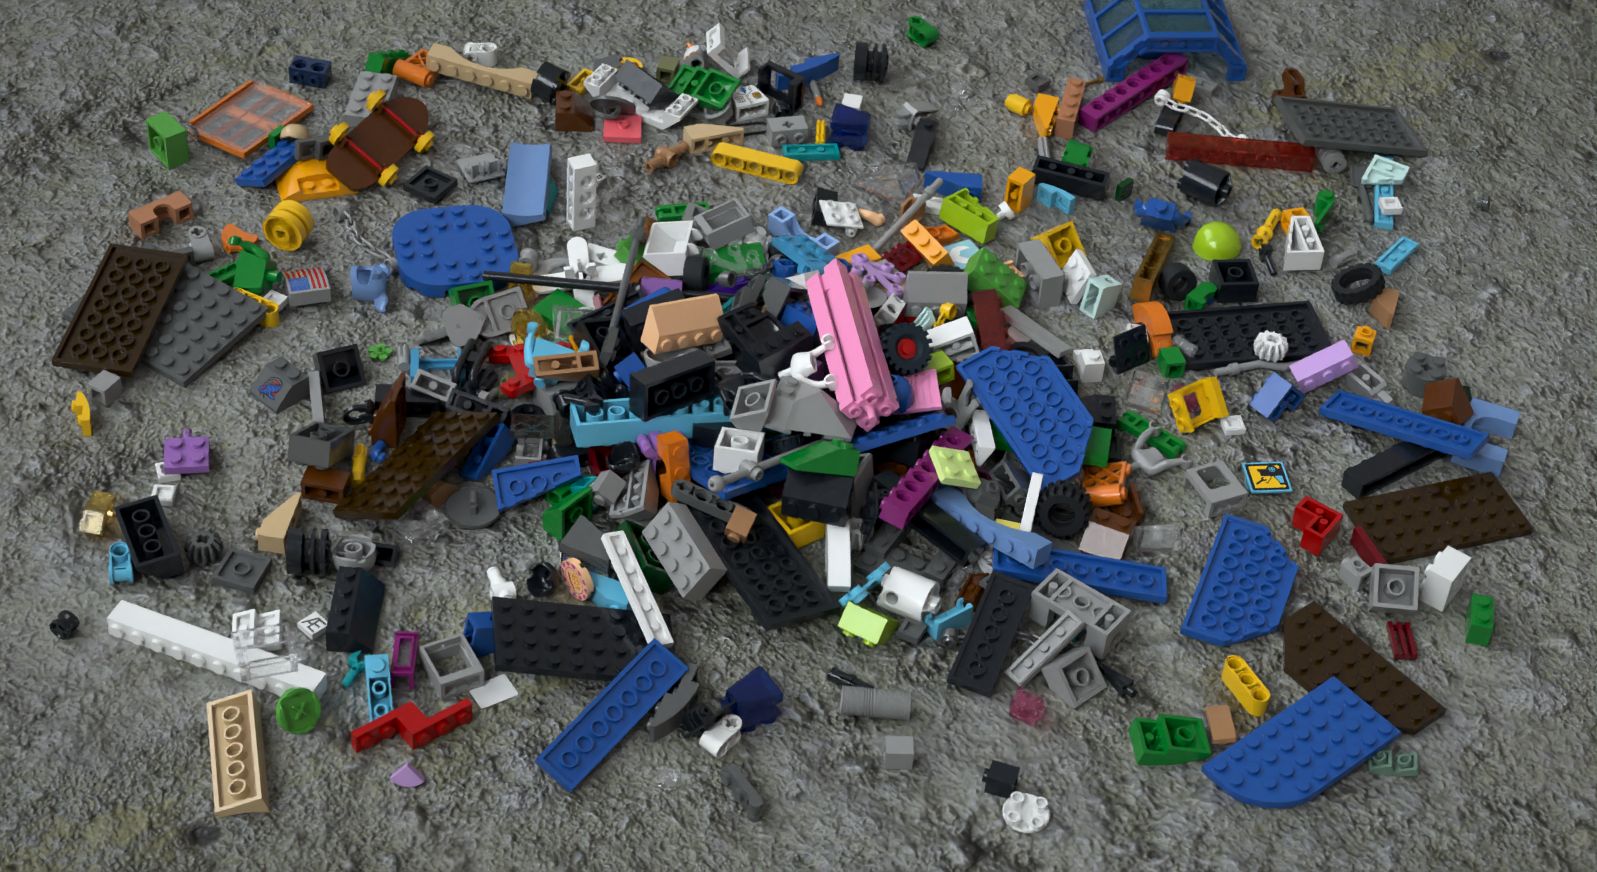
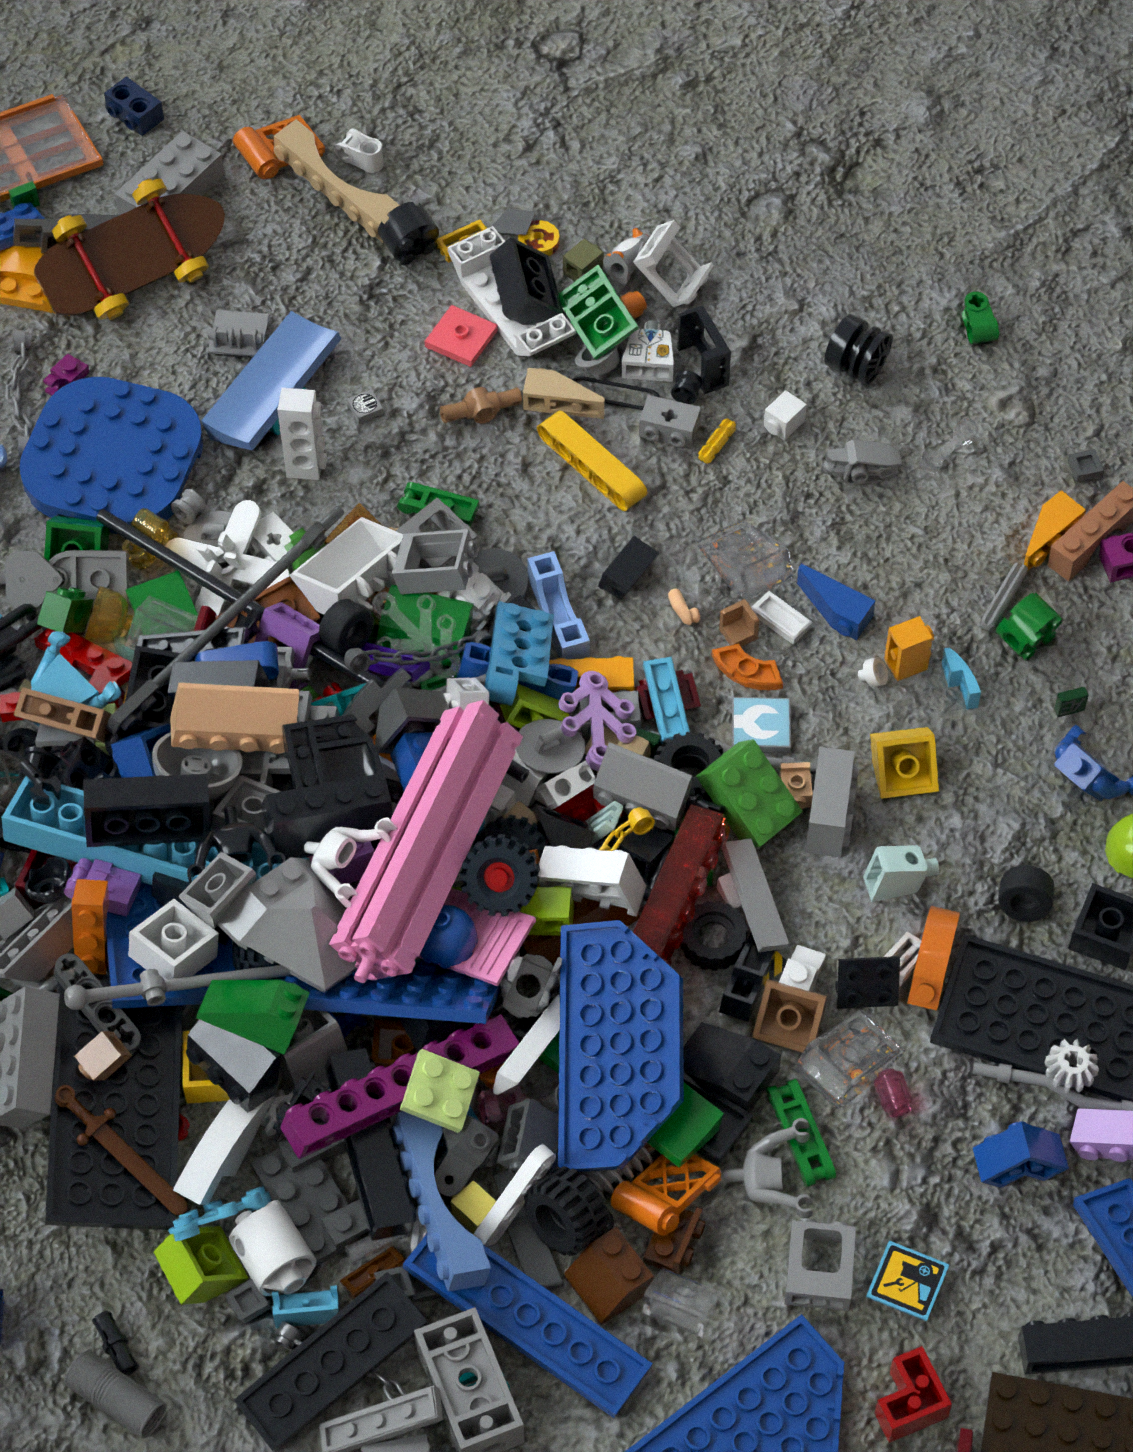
camera: 35 degrees right, 15 degrees up
tan hair [280,124,310,141] -> none
green slope [364,49,411,75] -> none
black plate [403,165,458,204] -> none
reddish brown slope [555,90,593,132] -> none
dark grey shield [590,95,636,120] -> none
blue slope [775,53,839,91] -> none
teal tile [782,143,840,161] -> none
light grey piece [810,80,823,107] -> none
white hinge [819,200,864,237] -> none
clear blue piece [828,103,871,151] -> none
light grey bar [872,178,944,253] -> none
light orange arch [900,219,955,268] -> none
black slope [905,118,938,172] -> none
lime wedge [938,188,999,244] -> none
yellow brick [1005,94,1033,117] -> none
black brick [1032,155,1110,201] -> none
white plate [1062,249,1097,305] -> none
pearl gold slope [1129,231,1175,303] -> none
green brick [1156,346,1186,379] -> none
yellow window [1167,376,1229,433] -> none
clear pin [1171,334,1198,357] -> none
green leg [1184,282,1217,310] -> none
white tile [1220,415,1246,436] -> none
none -> green brick [37,587,94,633]
none -> magenta plate [43,354,89,396]
none -> reddish brown sword [55,1085,188,1216]
none -> medium azure tile [643,656,690,744]
none -> medium nougat slope [752,979,827,1055]

